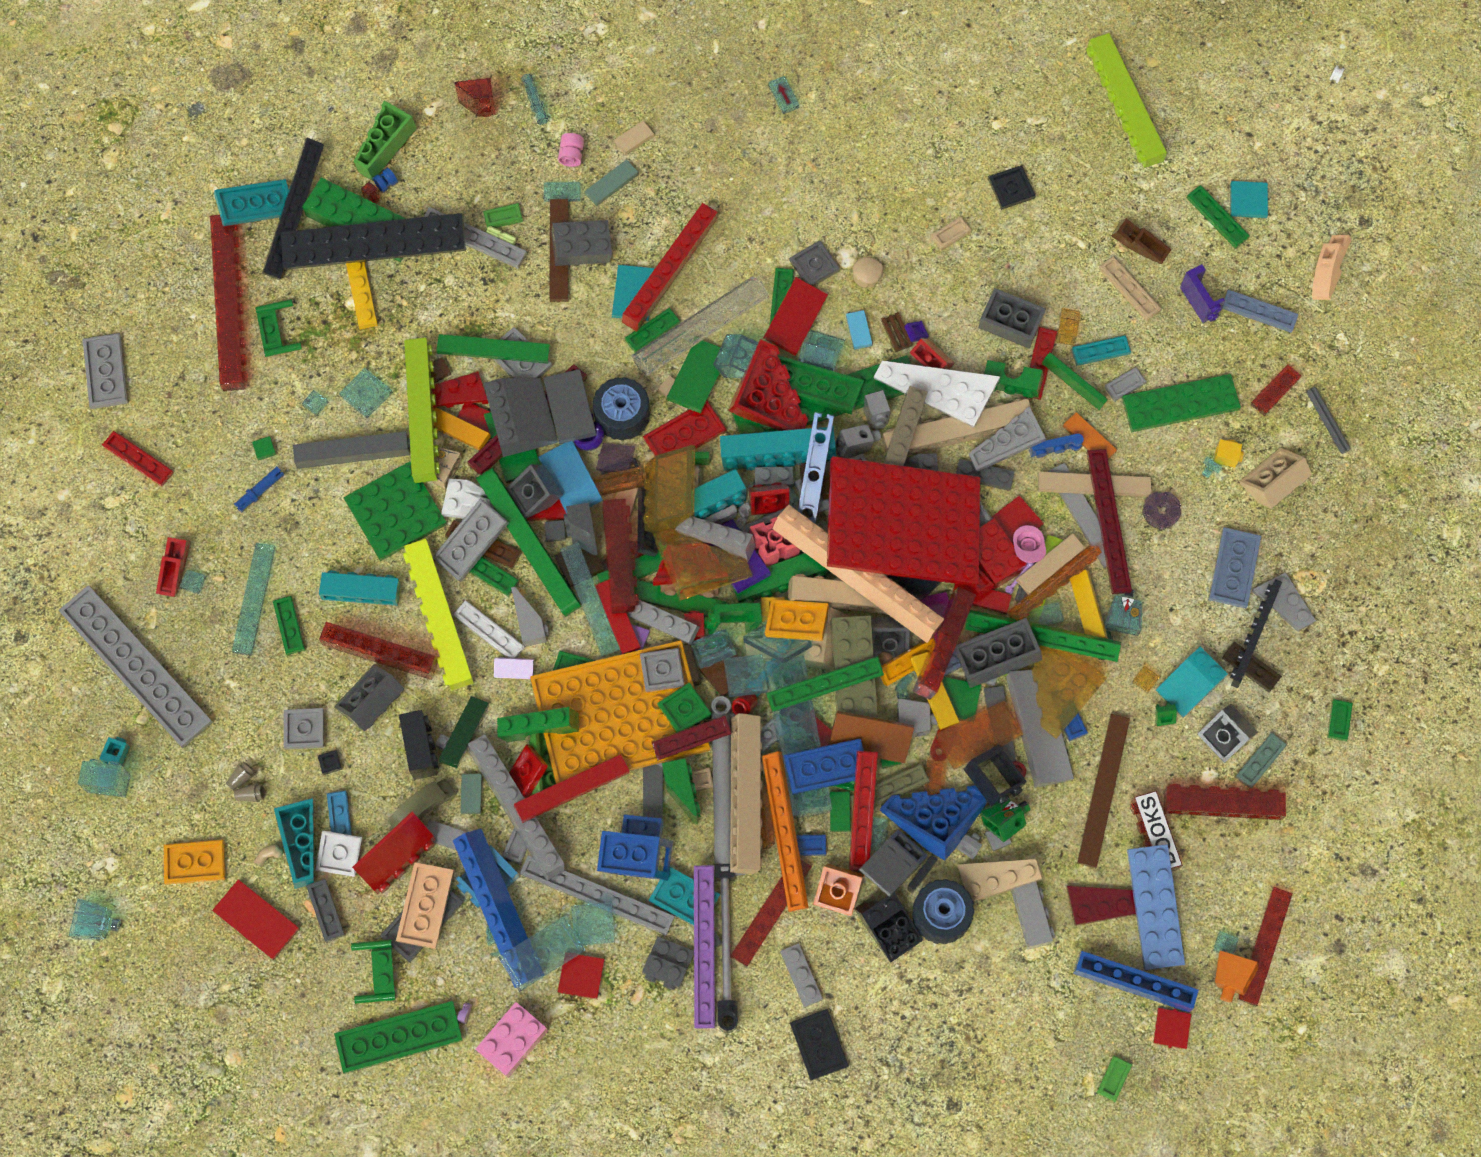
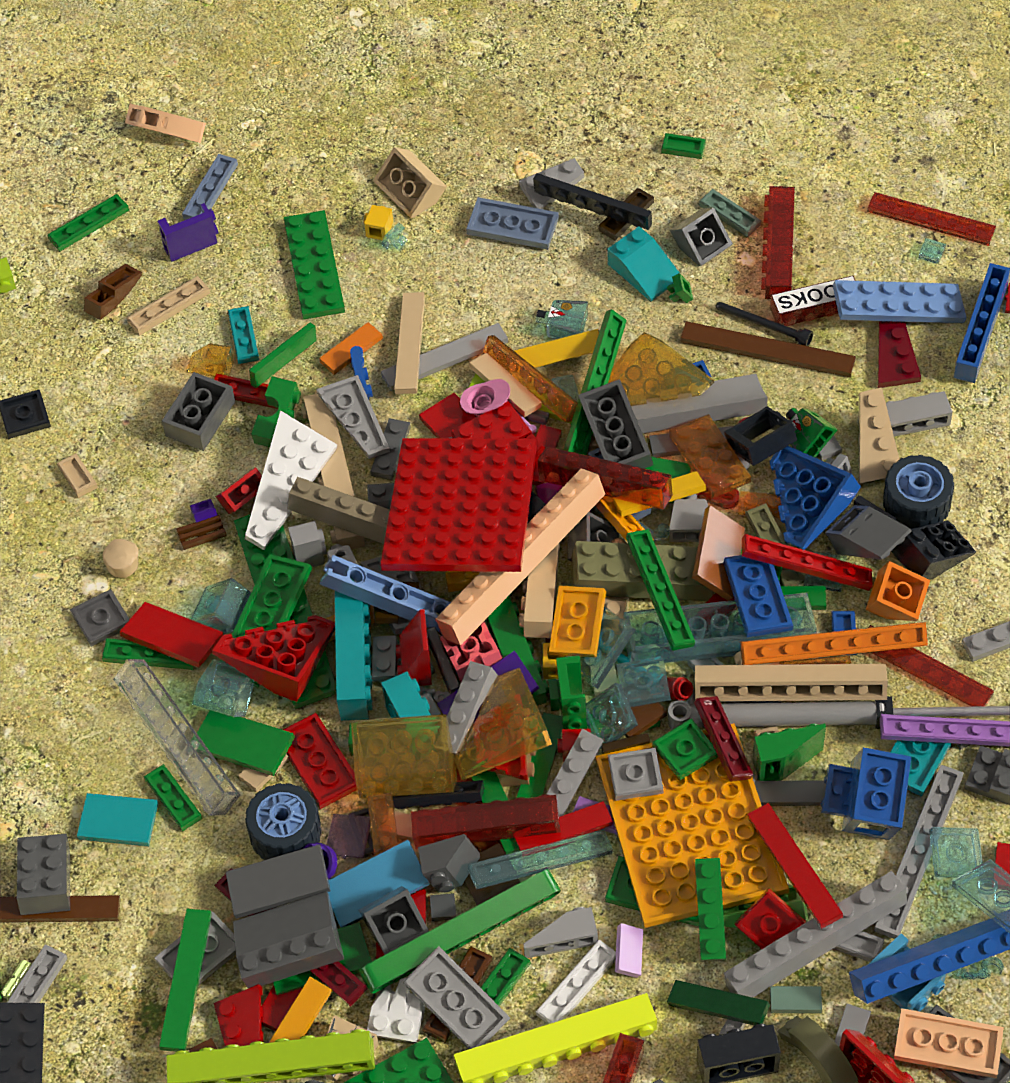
camera: 85 degrees left, 15 degrees down
red brick [622,202,718,332] -> none
medium azure tile [846,310,872,350] -> none
dark red tile [1086,449,1132,594] -> none
light grey tile [1104,367,1146,402] -> none
clear yellow tile [1132,665,1160,693] -> none
plate [1142,491,1181,530] -> none
orange torso [1215,950,1259,1003] -> none
teal tile [1230,181,1268,218] -> none
clear red plate [1250,364,1302,416] -> none
dark grey axle [1307,387,1351,454] -> none
none -> black piece [716,302,814,346]

